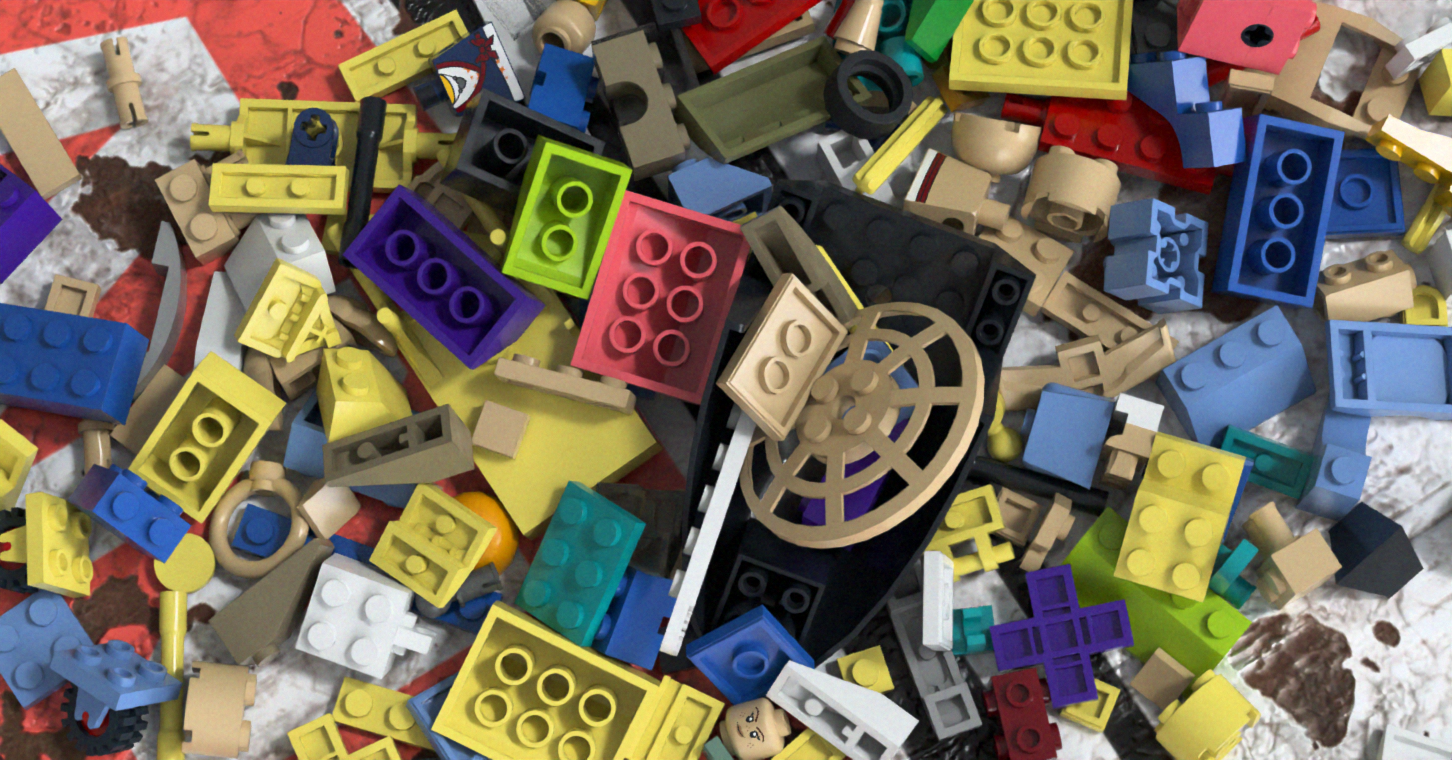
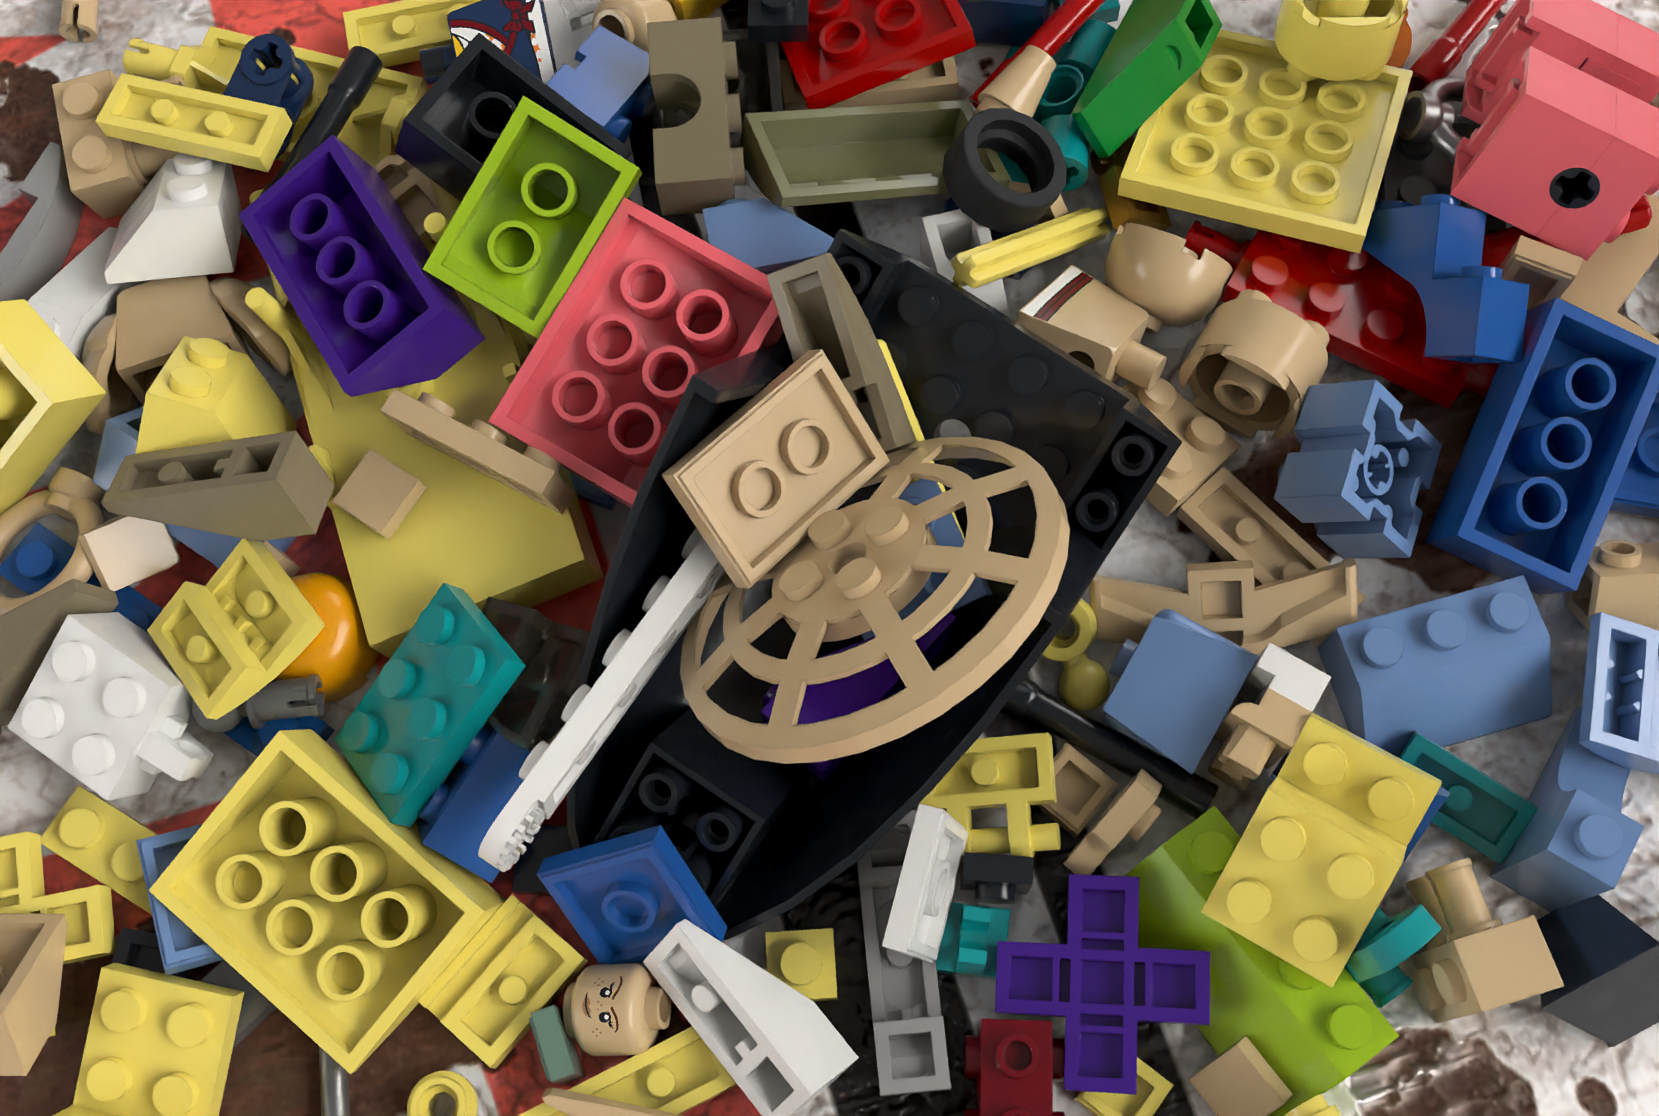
camera: 20 degrees right, 5 degrees down
light yellow slope [234,257,342,363] -> none
none -> black plate [960,852,1034,904]

